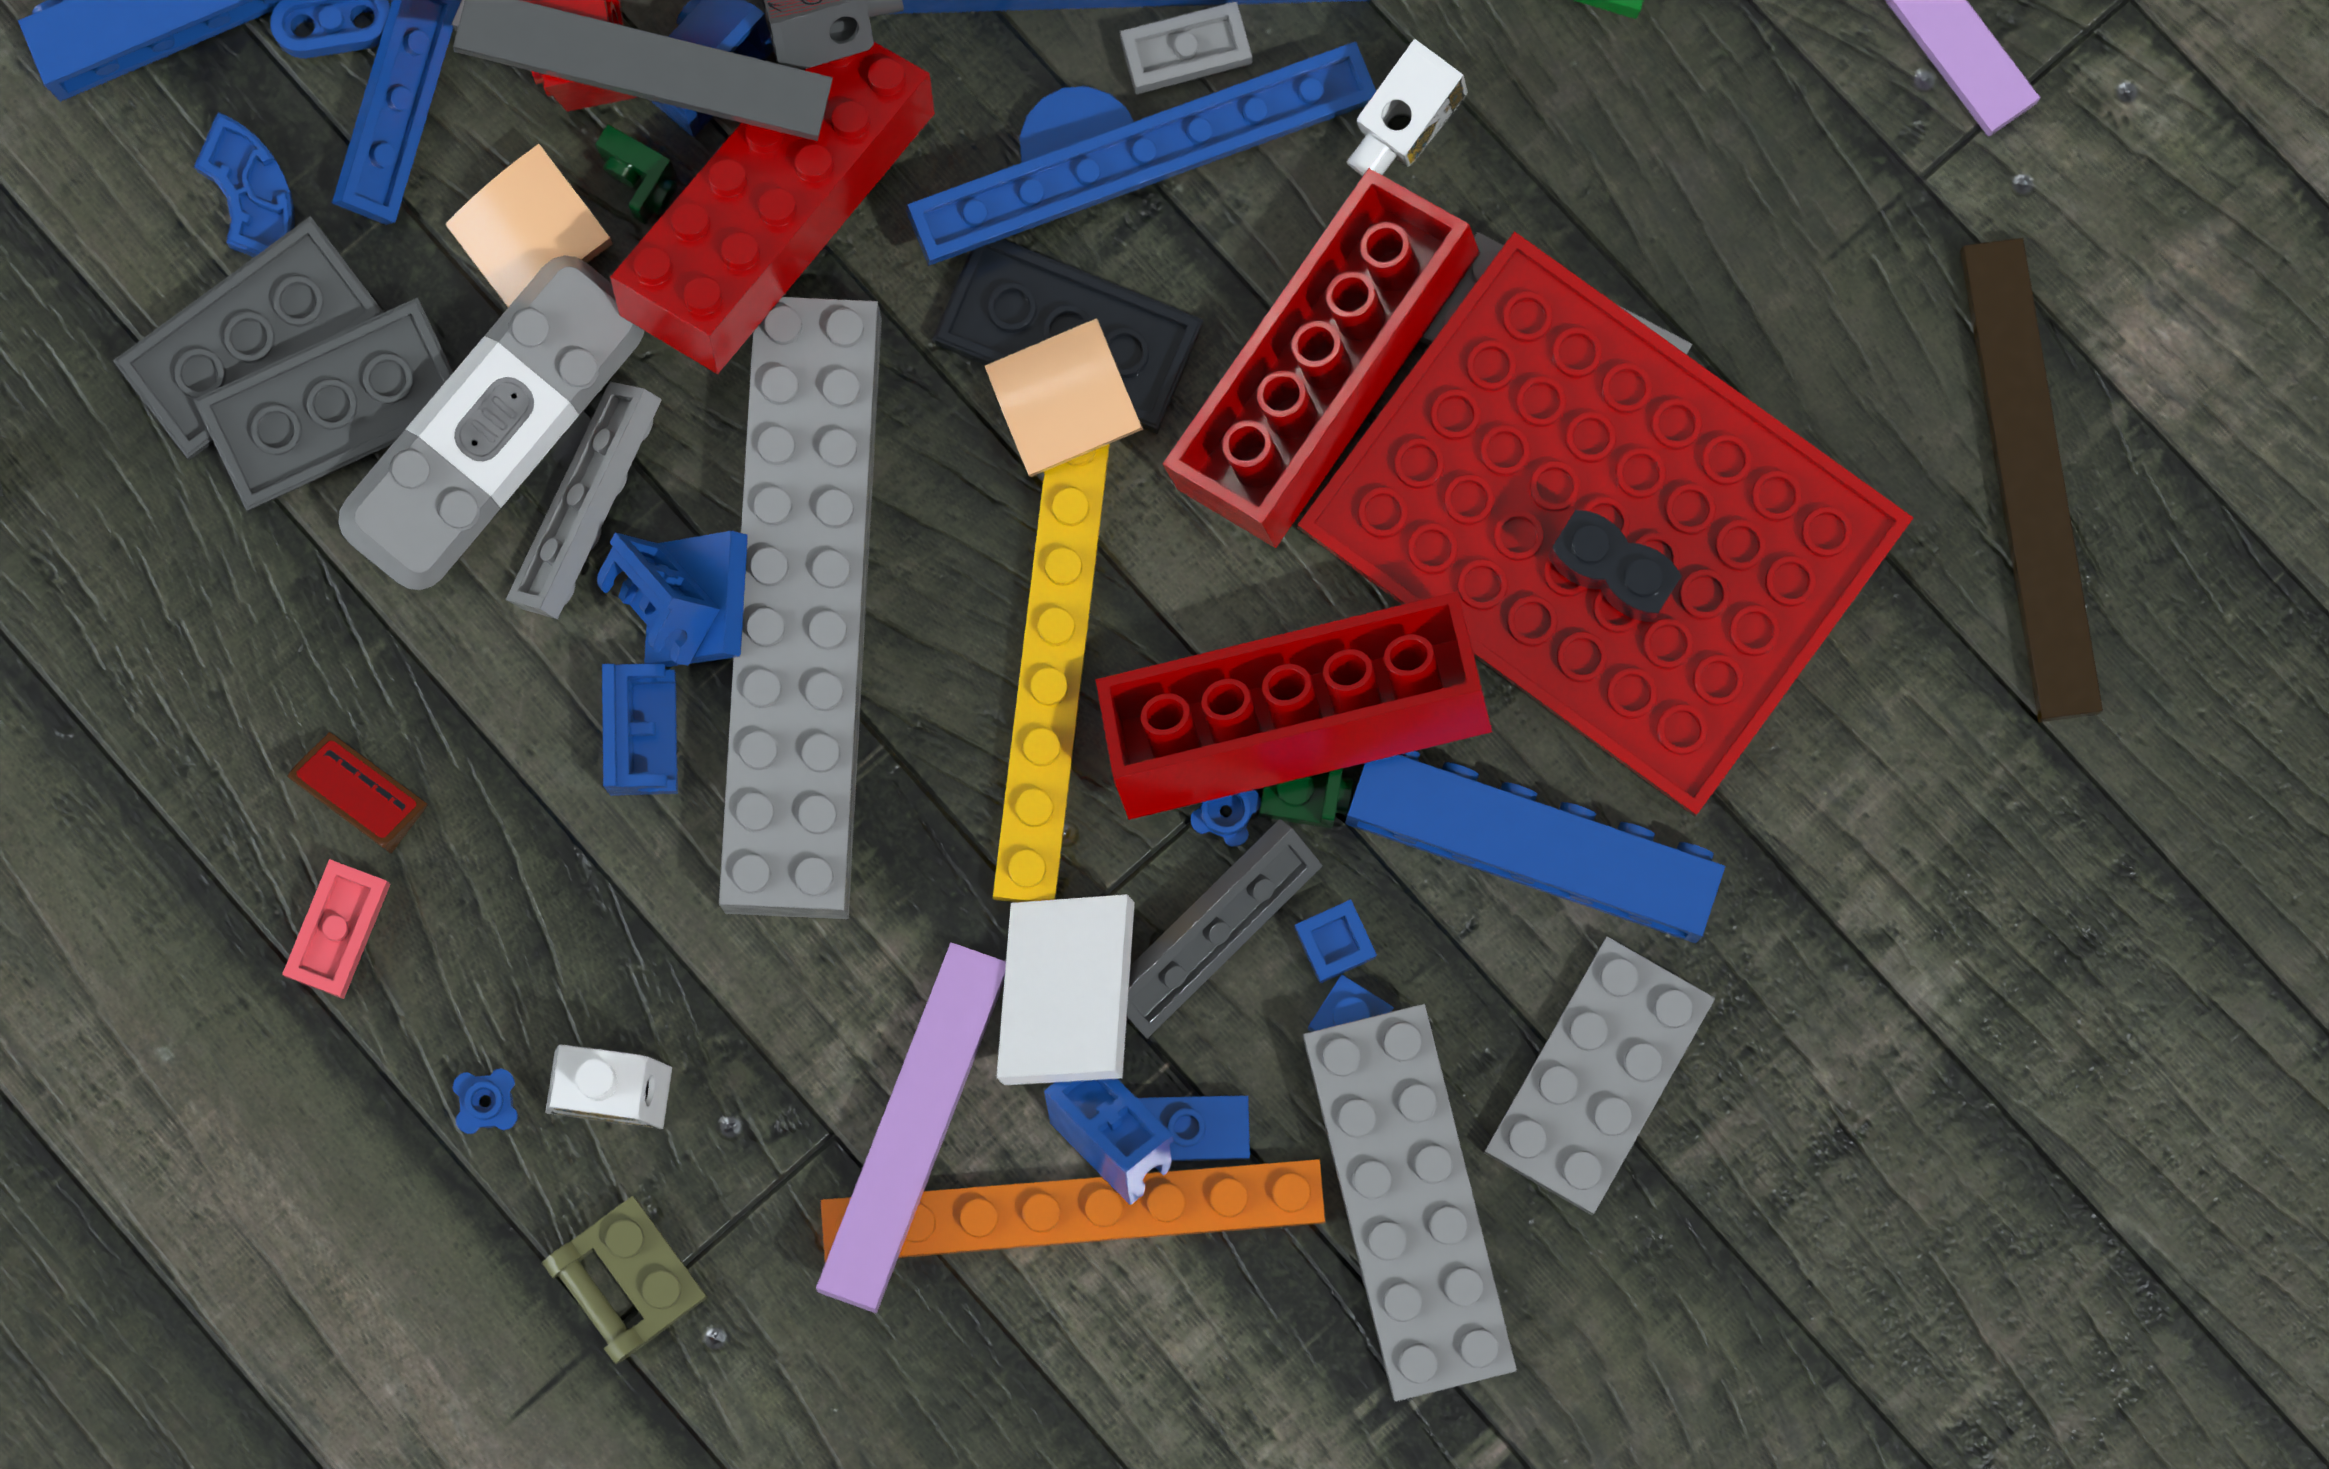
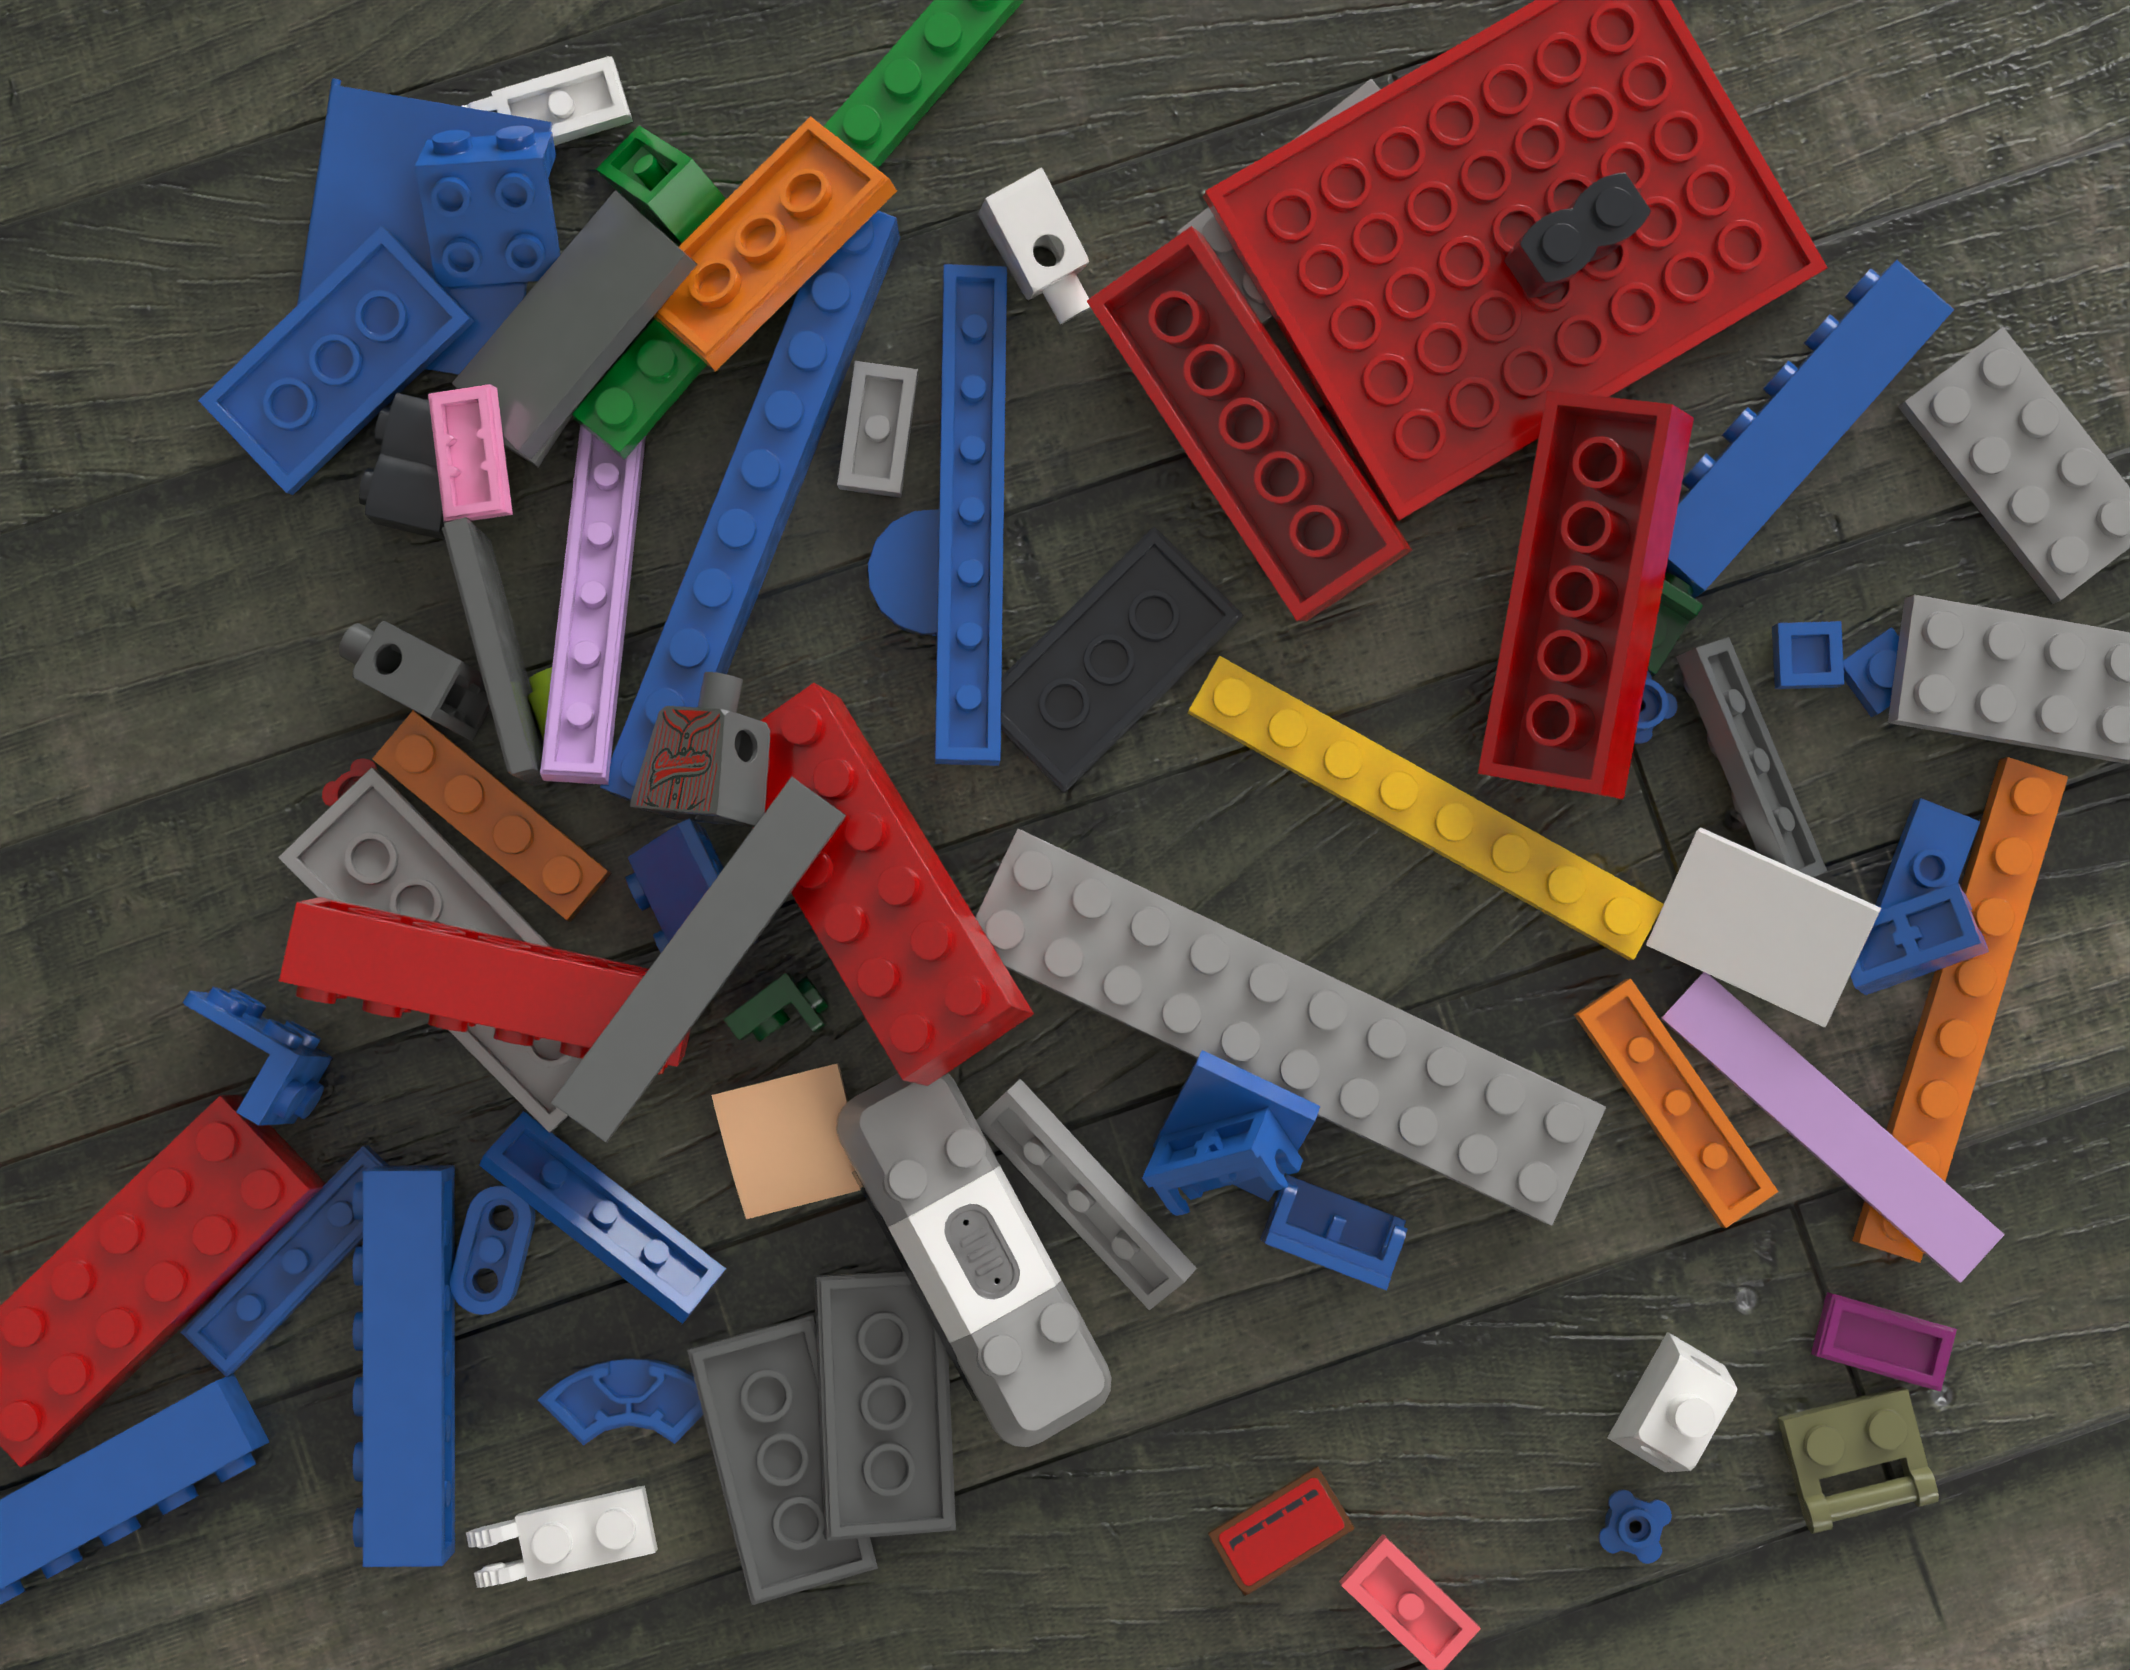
camera: 70 degrees left, 5 degrees up
light nougat slope [985,318,1143,477] -> none
none -> white hinge [466,1486,658,1588]
none -> orange plate [1574,978,1779,1228]
none -> magenta tile [1811,1292,1957,1392]

